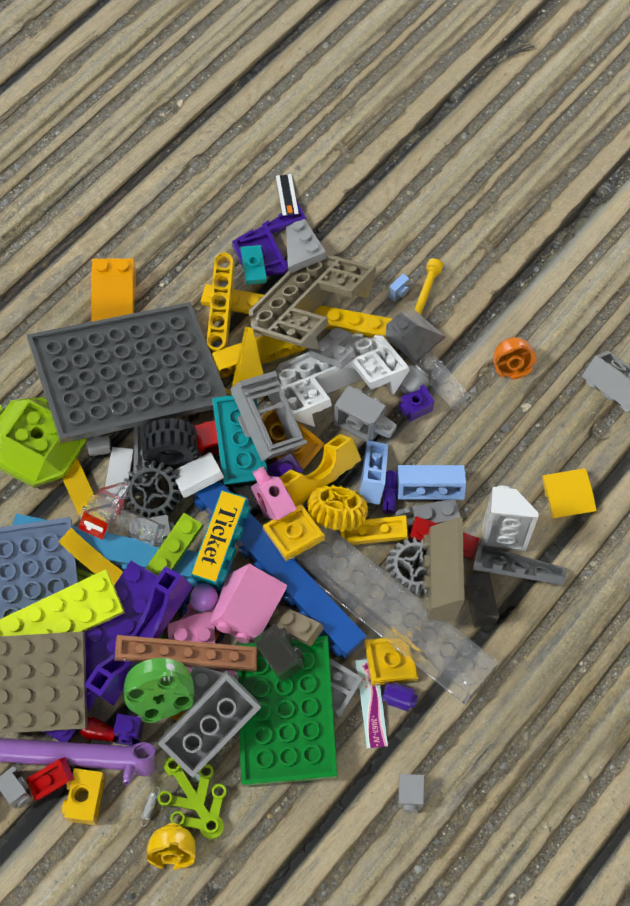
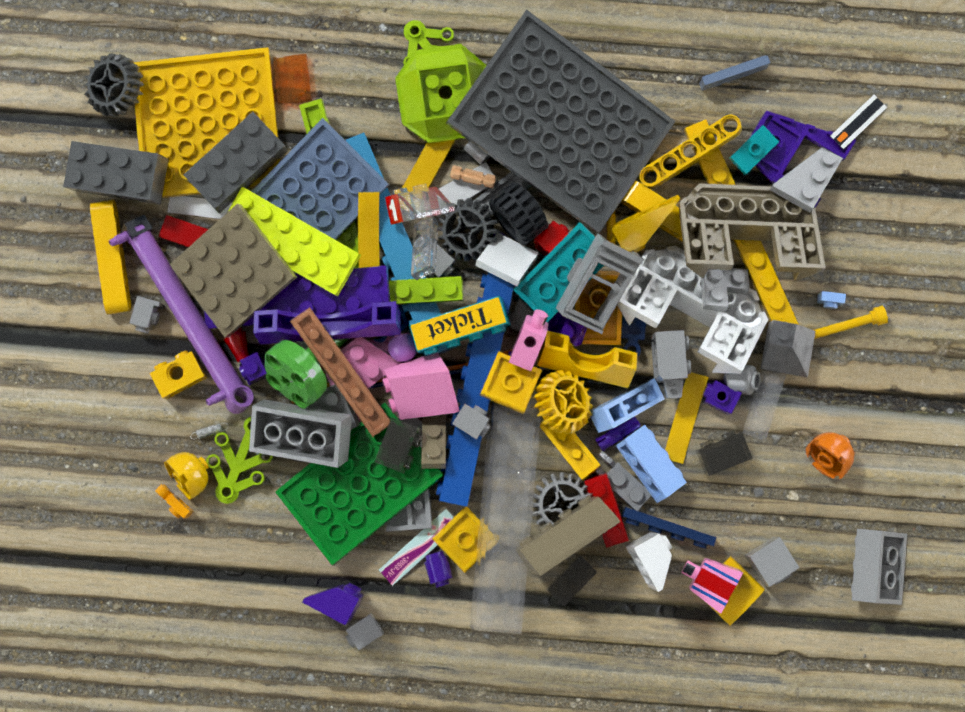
camera: 55 degrees right, 20 degrees up
red plate [26,757,75,801] -> none
light orange slope [91,258,136,322] -> none
dark grey wing [472,544,567,585] -> none
none -> light orange plate [155,484,194,518]
none -> dark purple slope [302,583,364,625]
none -> light nougat axle [450,165,496,188]
none -> light grey brick [452,404,491,439]
none -> dark blue plate [621,315,646,356]
none -> dark blue plate [621,507,717,549]
none -> yellow sticker [665,372,709,464]
none -> torso [681,558,743,613]
none -> clear smoke brick [695,430,753,476]
none -> sand blue tile [699,55,770,91]
none -> light grey head [744,536,800,587]

